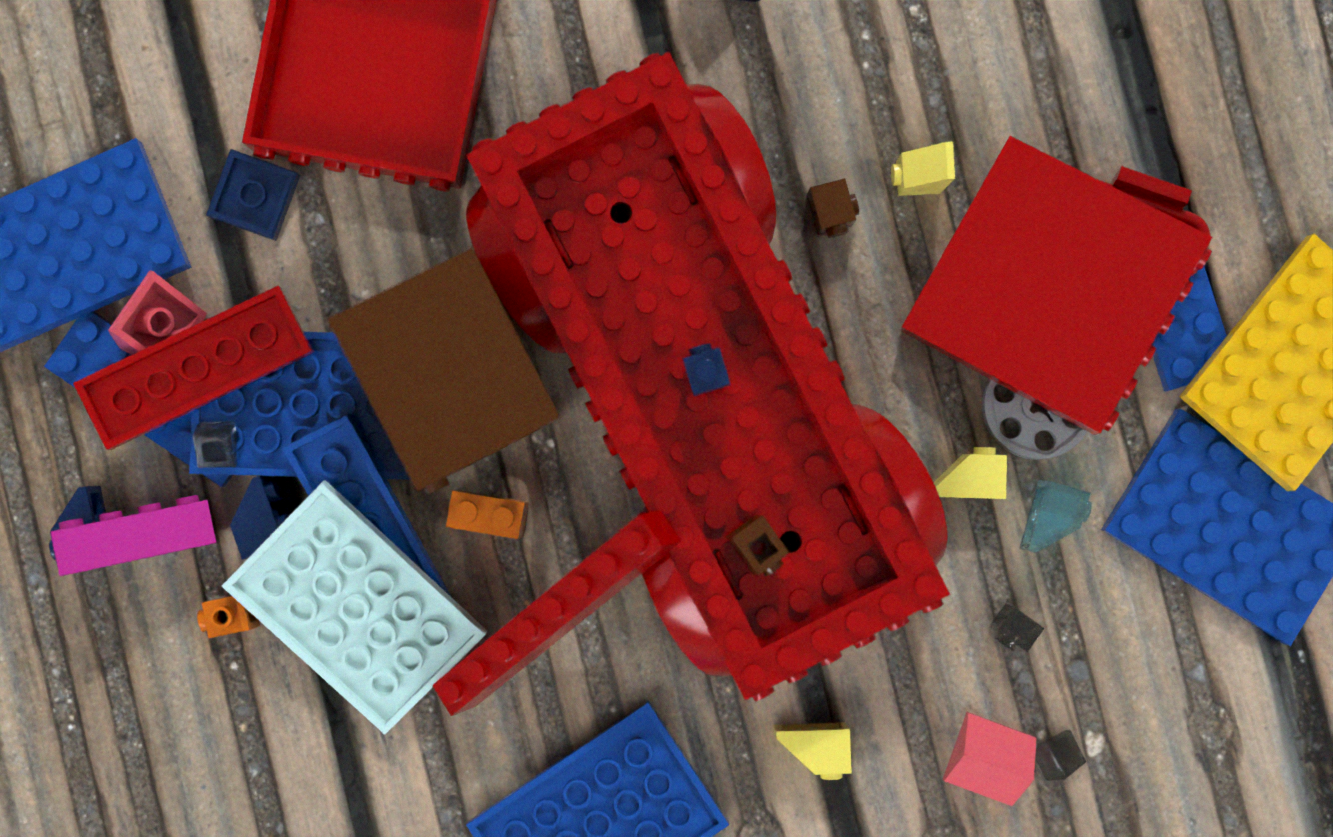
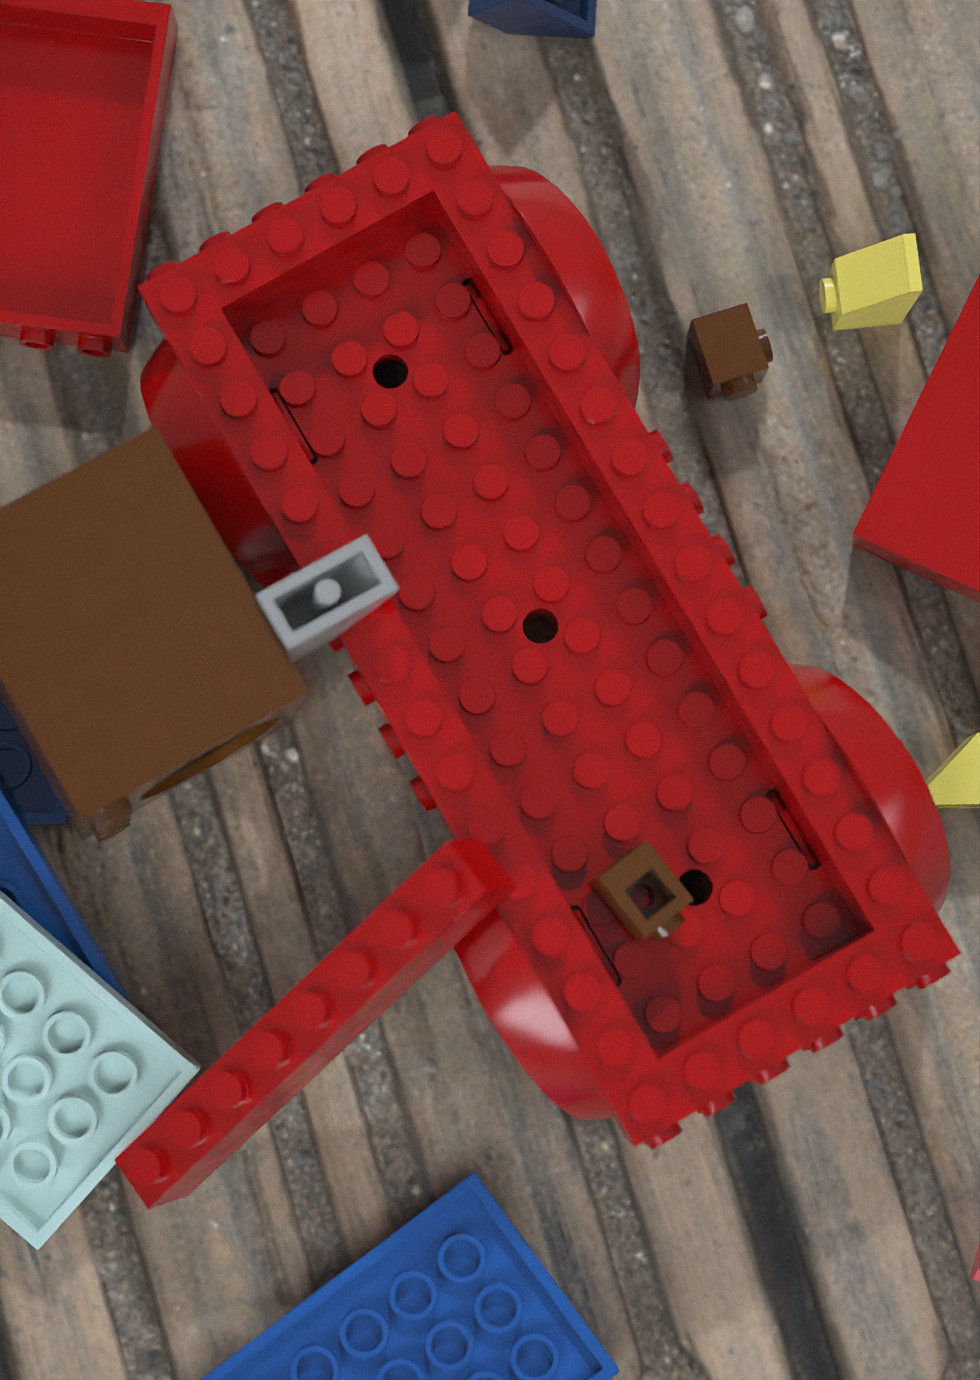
camera: 10 degrees left, 5 degrees down
orange brick [446,490,529,539] -> none
dark blue brick [682,343,731,396] -> none
light yellow slope [773,722,852,780] -> none
none -> light grey slope [255,534,399,661]

